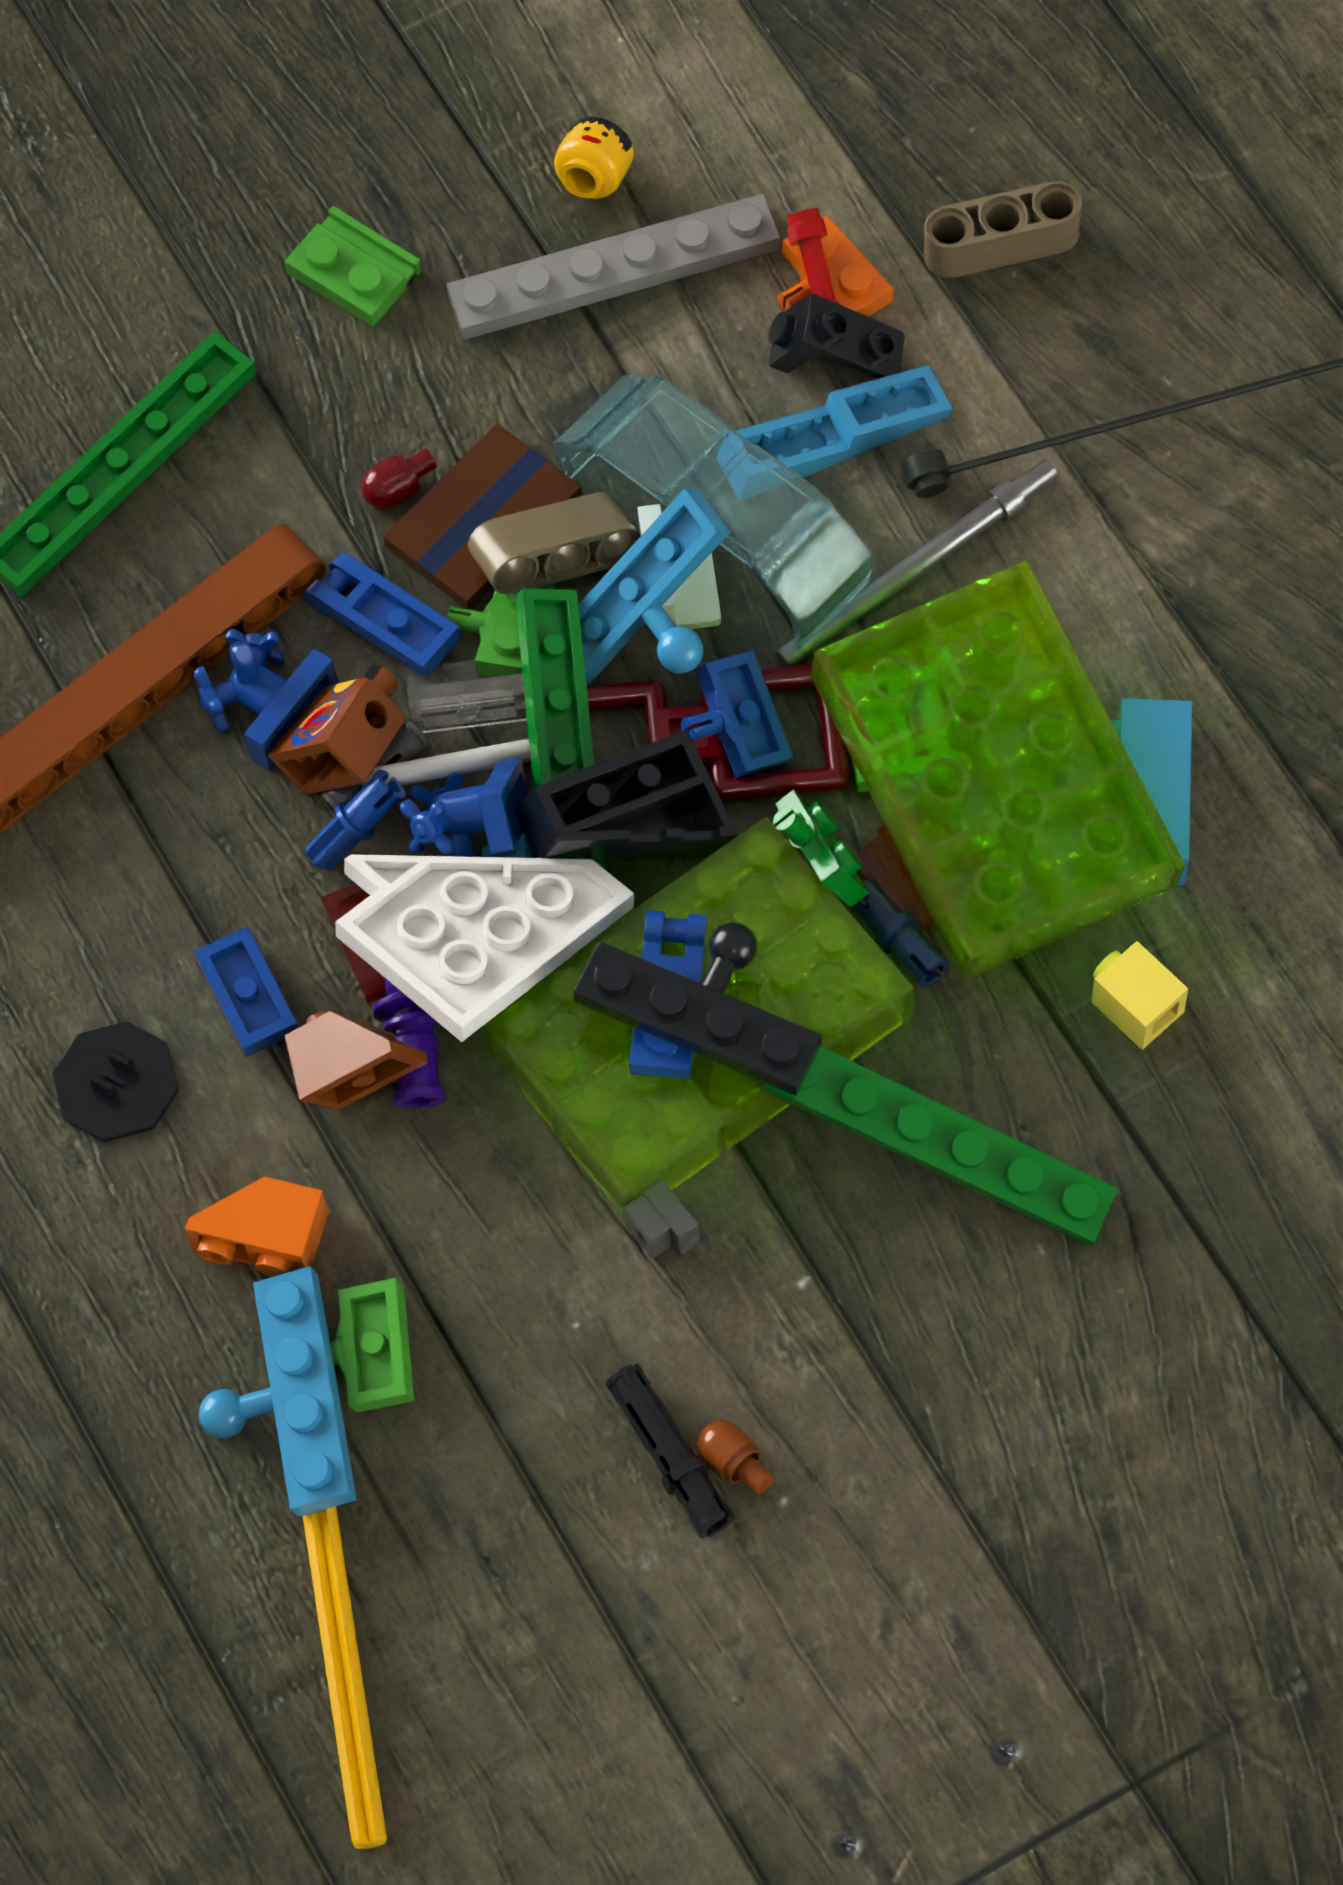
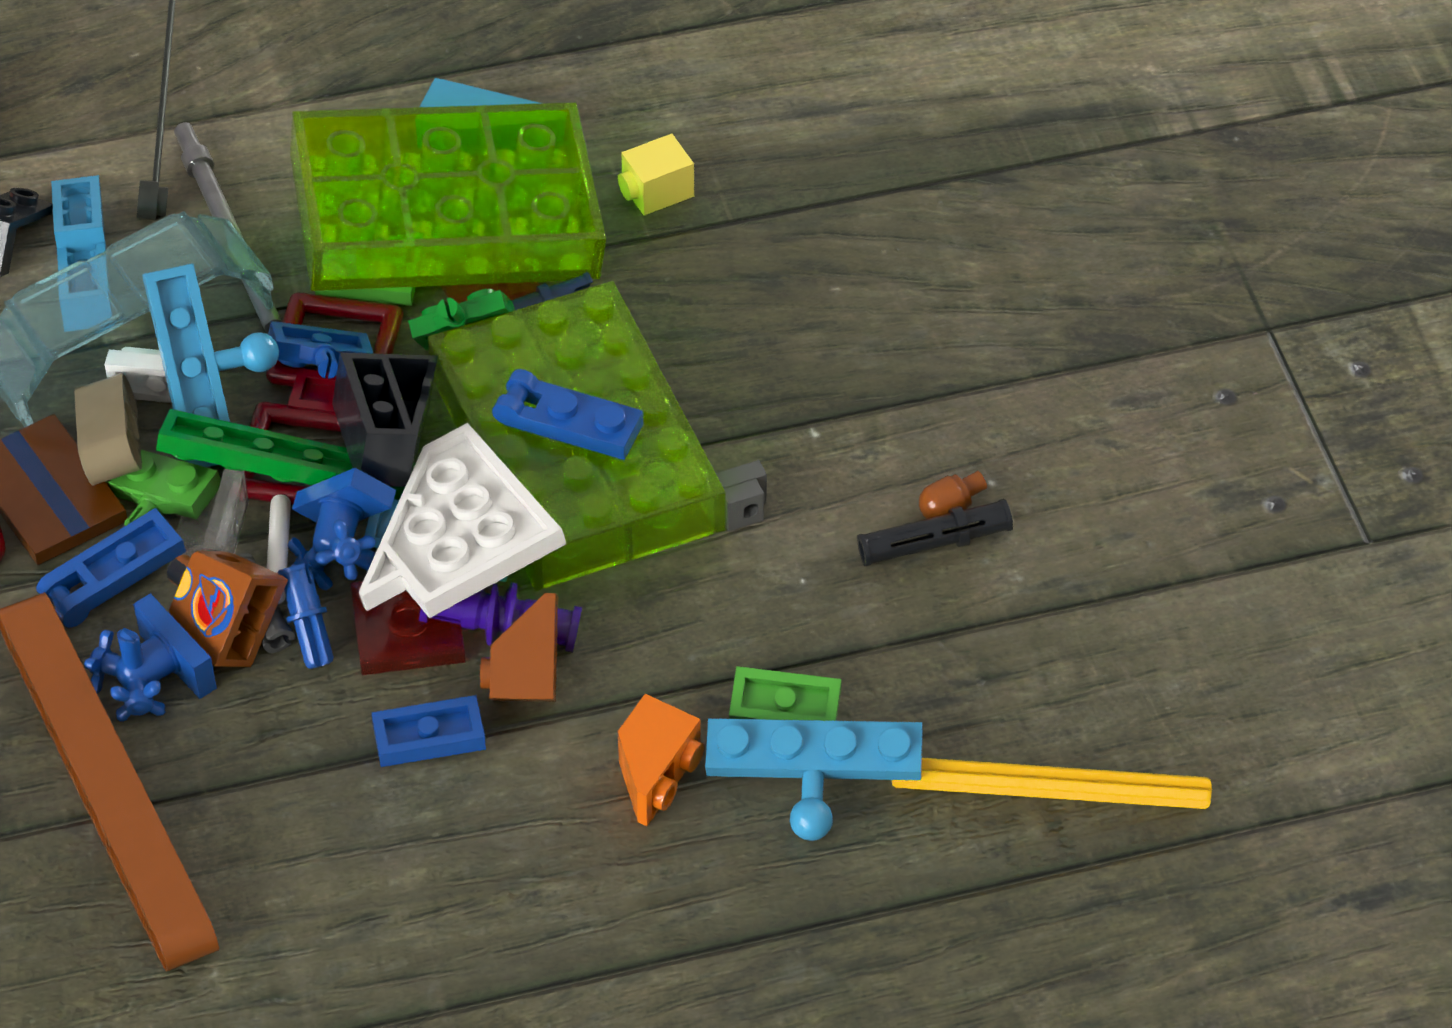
camera: 80 degrees left, 15 degrees down
black piece [52,1021,179,1142] -> none
black plate [573,922,822,1096] -> none
green plate [760,1047,1118,1246] -> none

